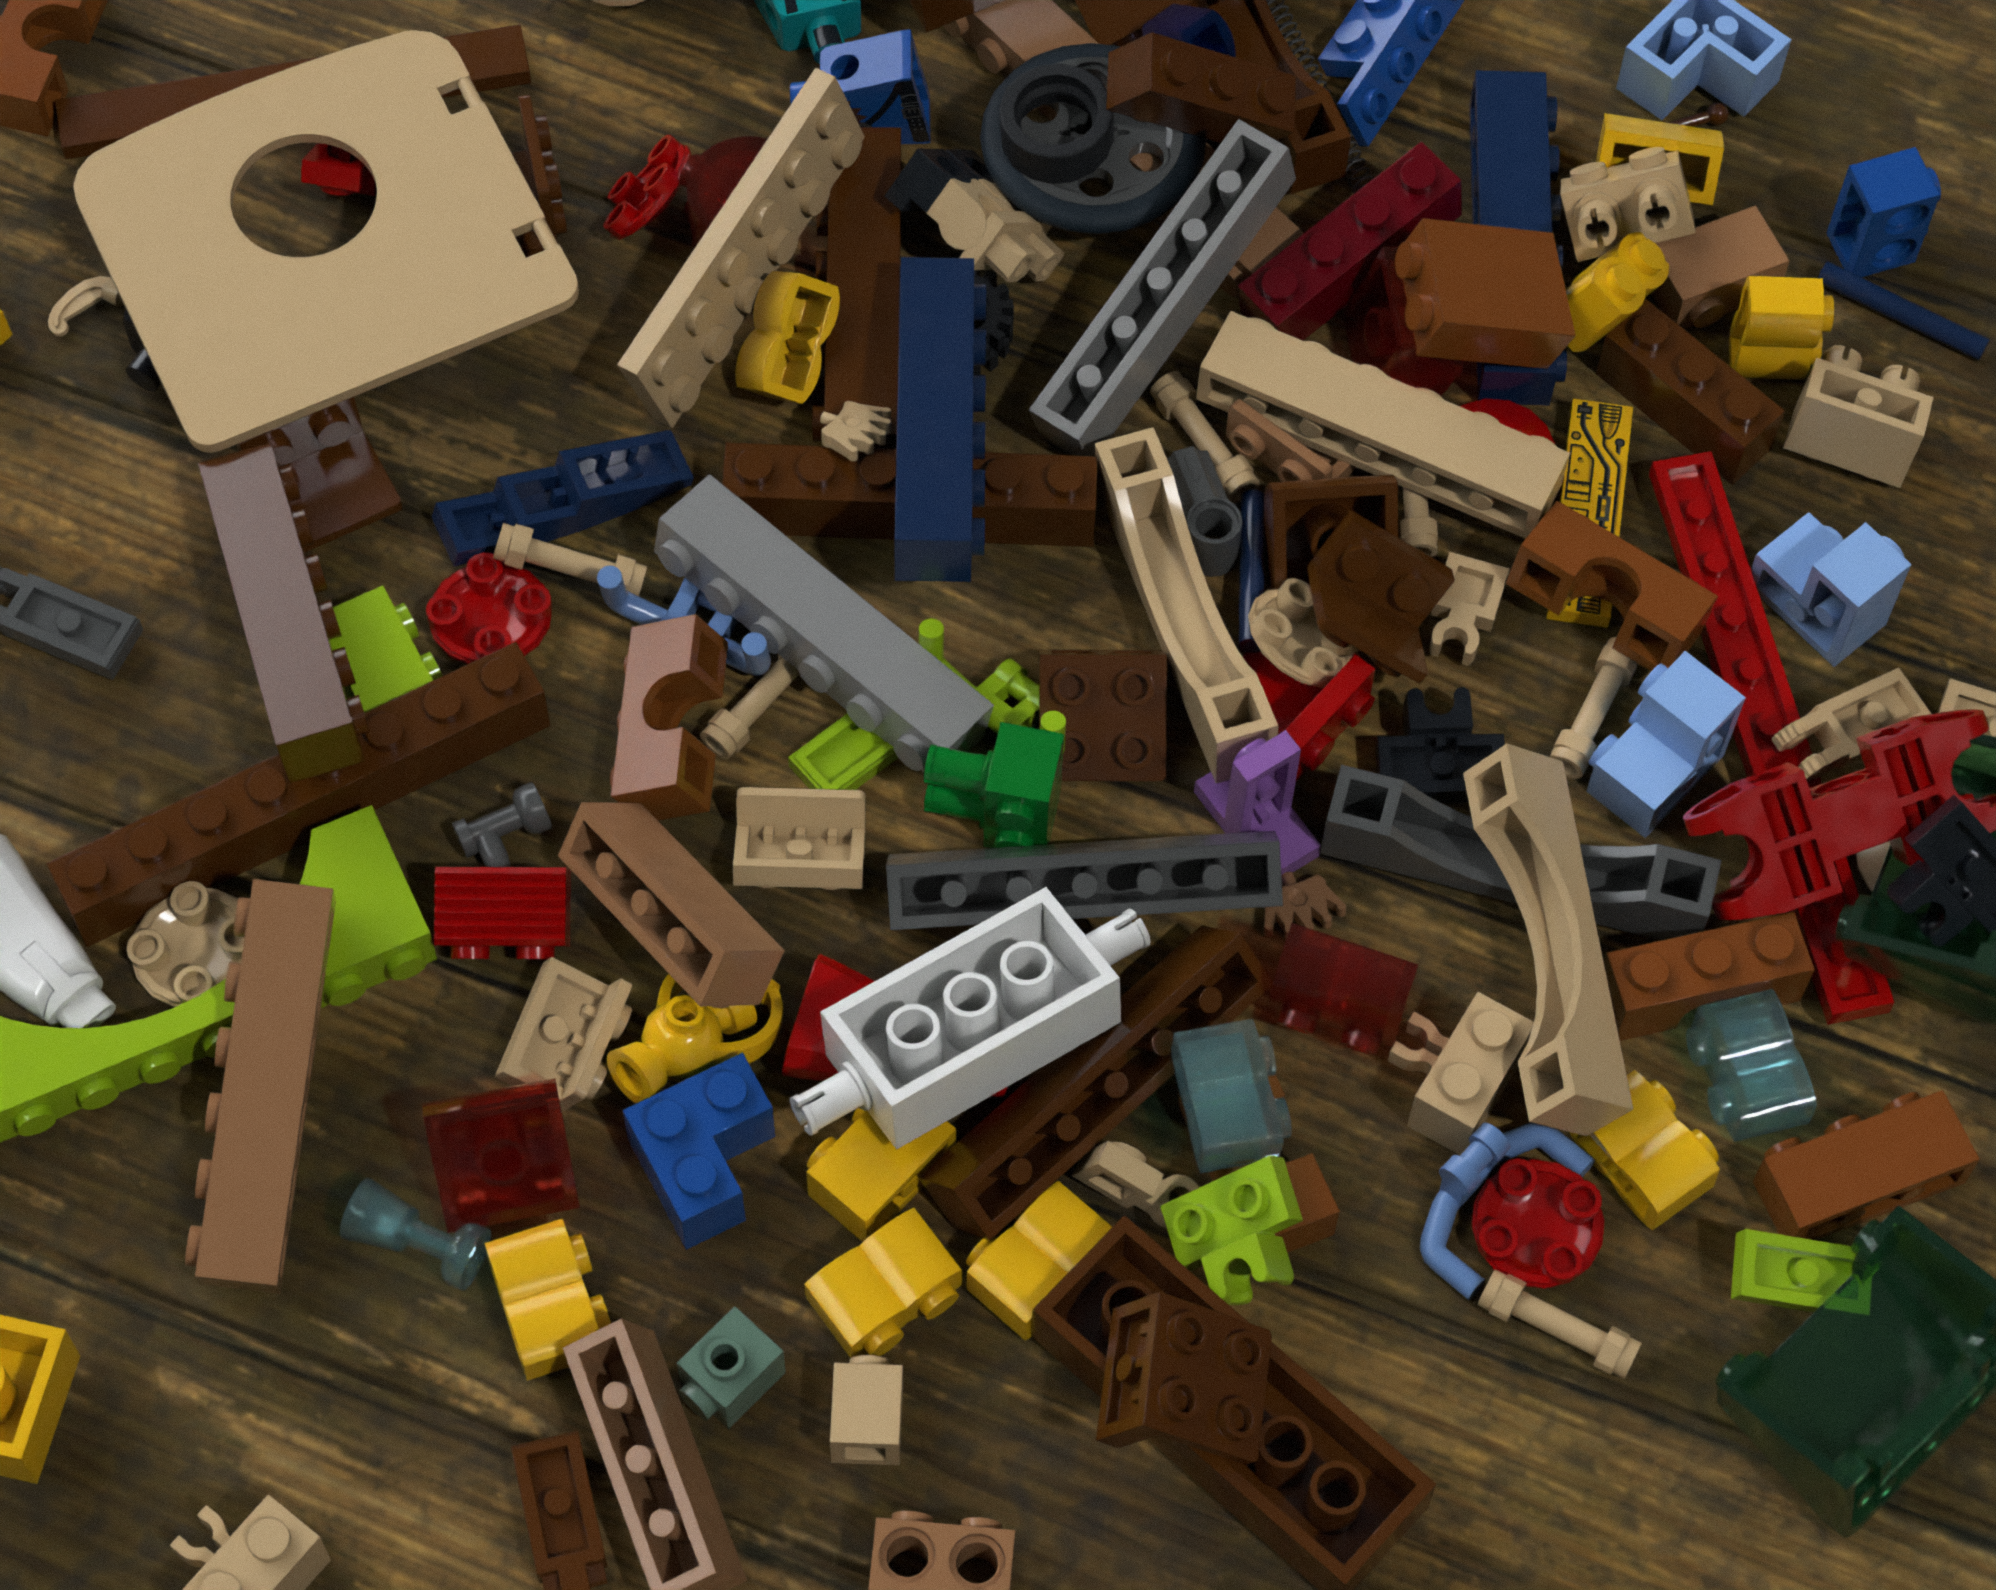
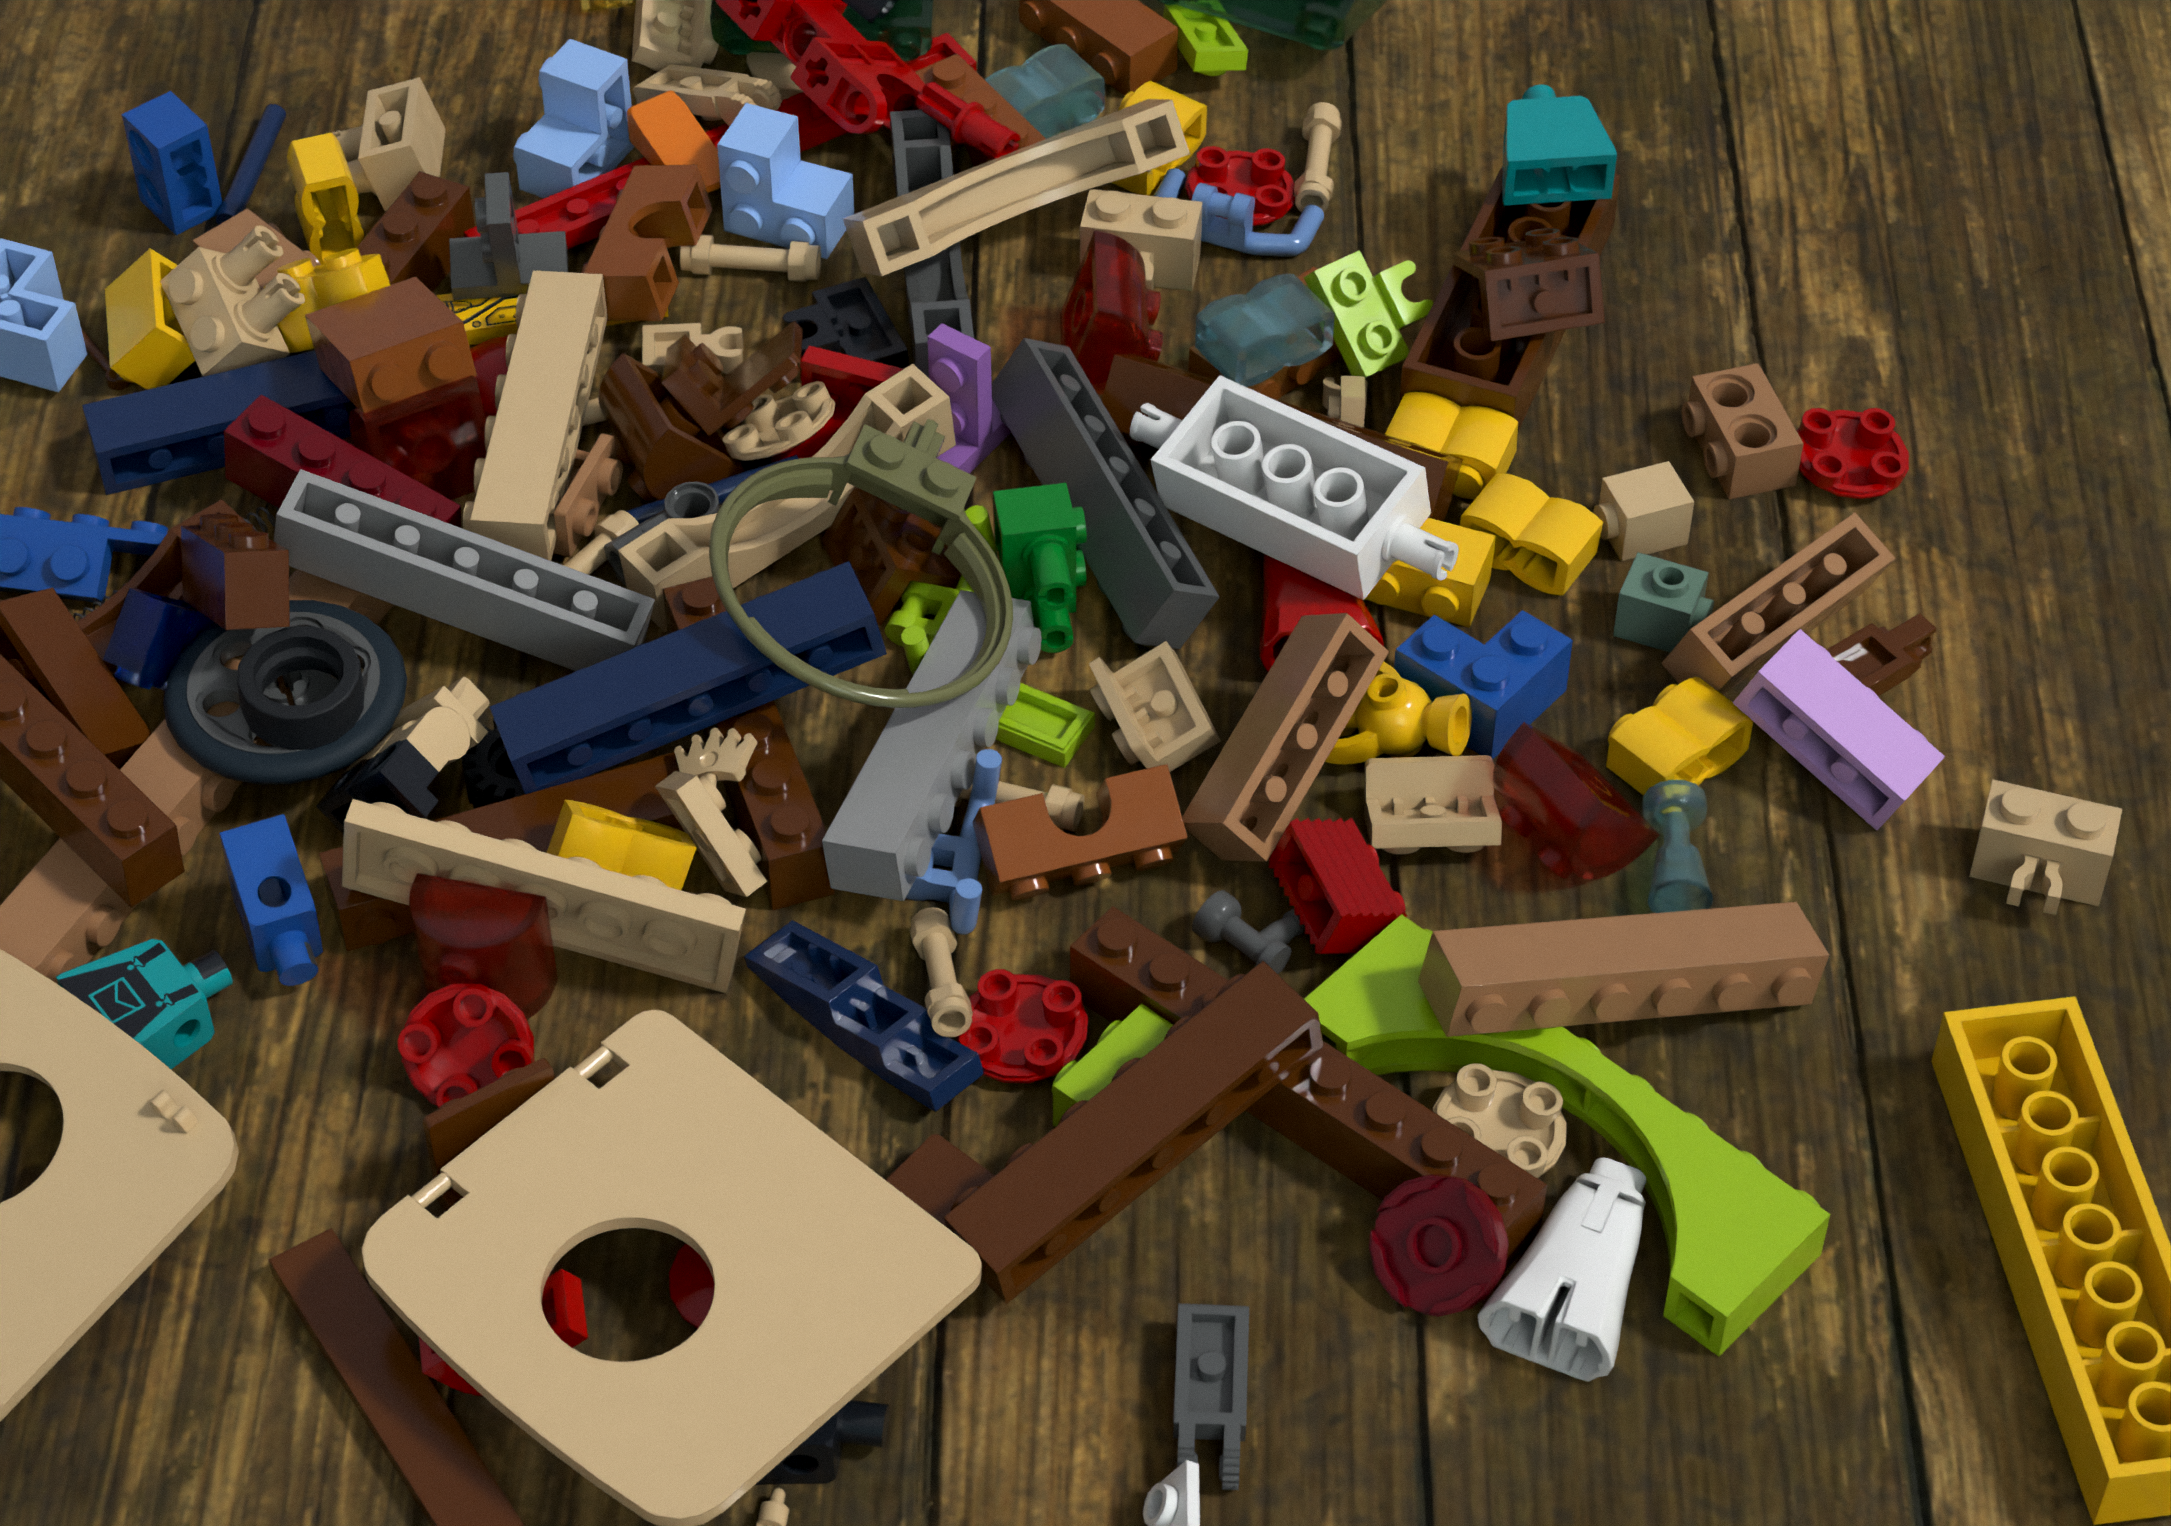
camera: 110 degrees left, 15 degrees down
none -> dark grey bracket [449,172,568,300]
none -> orange slope [627,90,721,194]
none -> tan plate [655,771,767,897]
none -> olive brick [709,419,1013,708]
none -> red axle [916,82,1021,160]
none -> dark red tile [1369,1174,1508,1317]
none -> teal torso [1502,85,1617,206]
none -> lavender brick [1733,629,1945,831]

